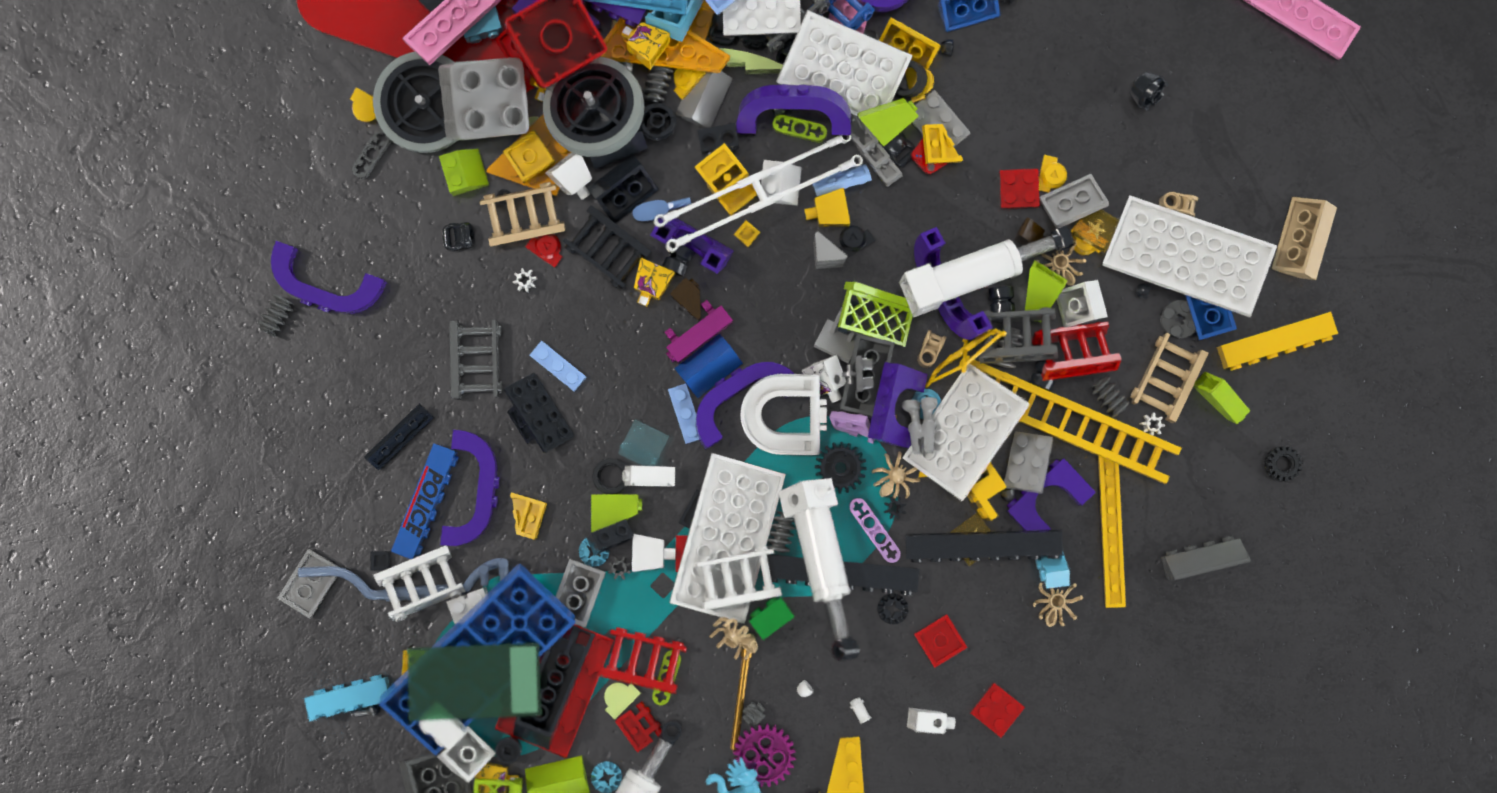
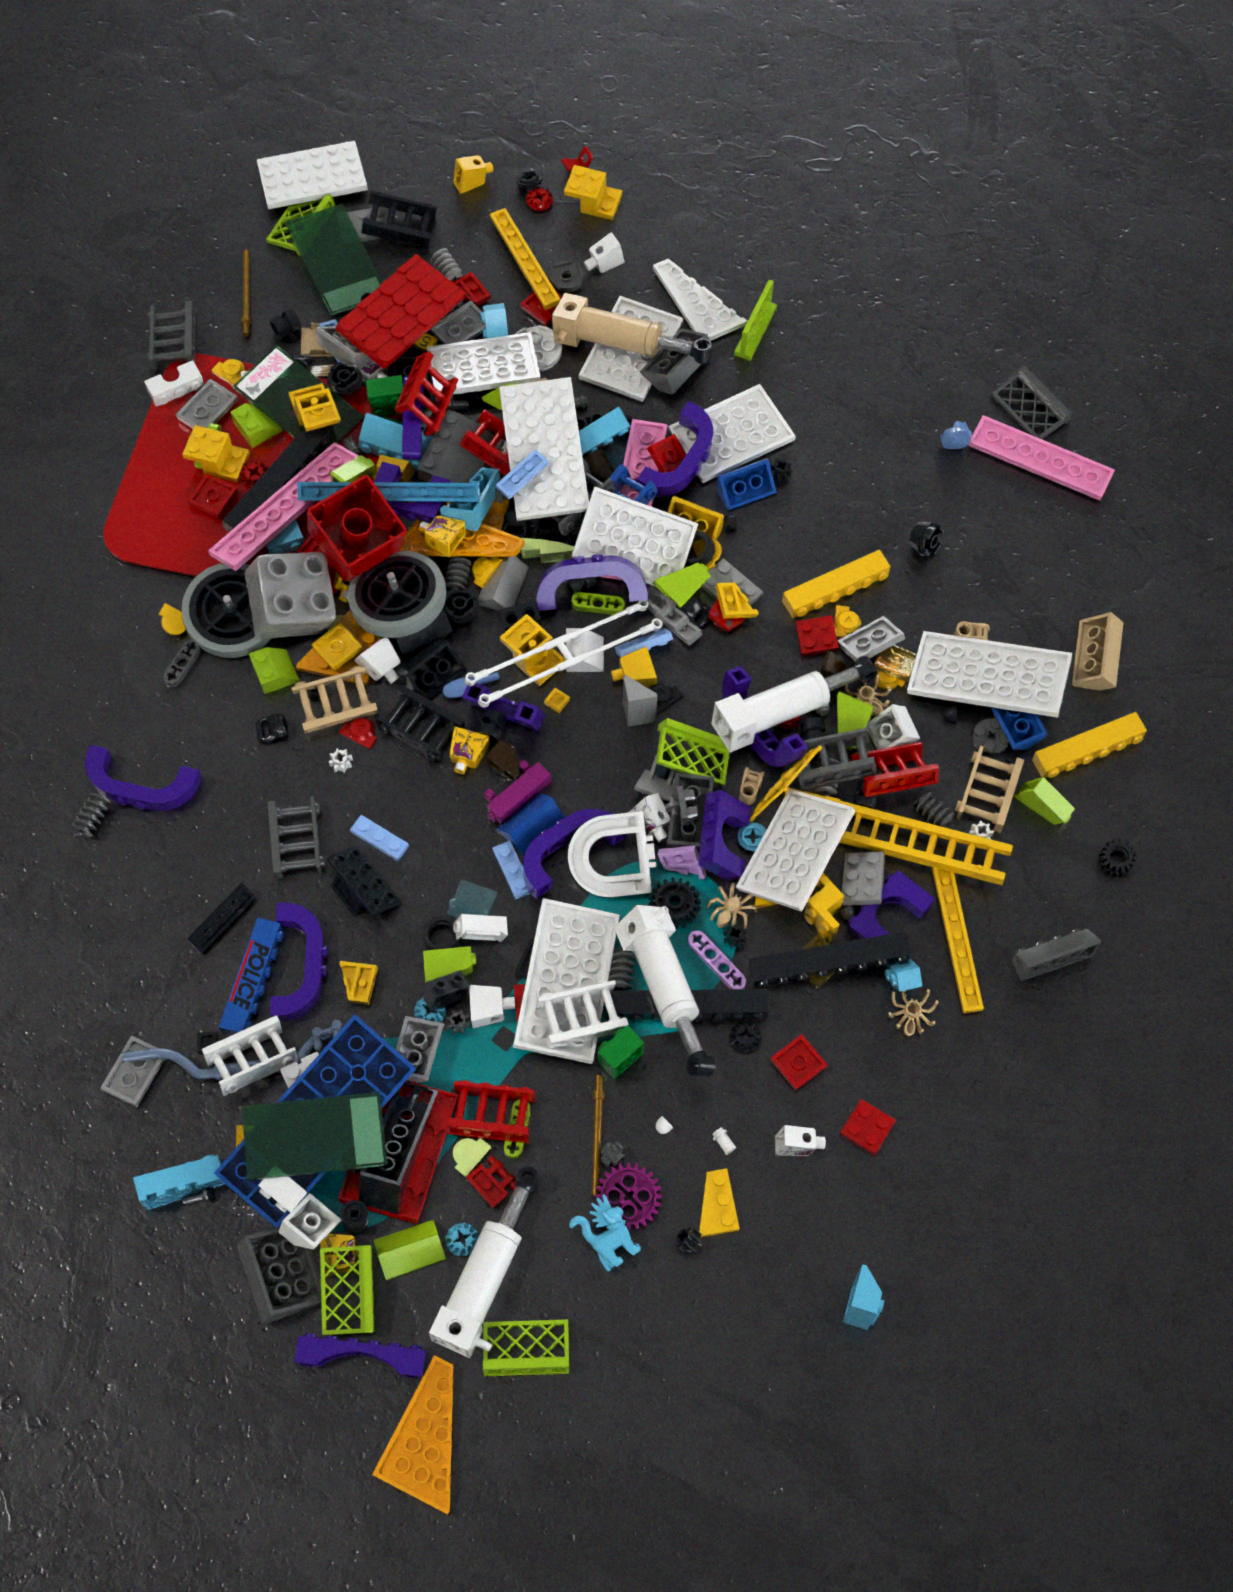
camera: 10 degrees left, 20 degrees down
tan animal [709,617,758,660] -> none
light grey piece [902,397,938,454] -> none
none -> yellow brick [782,550,891,619]

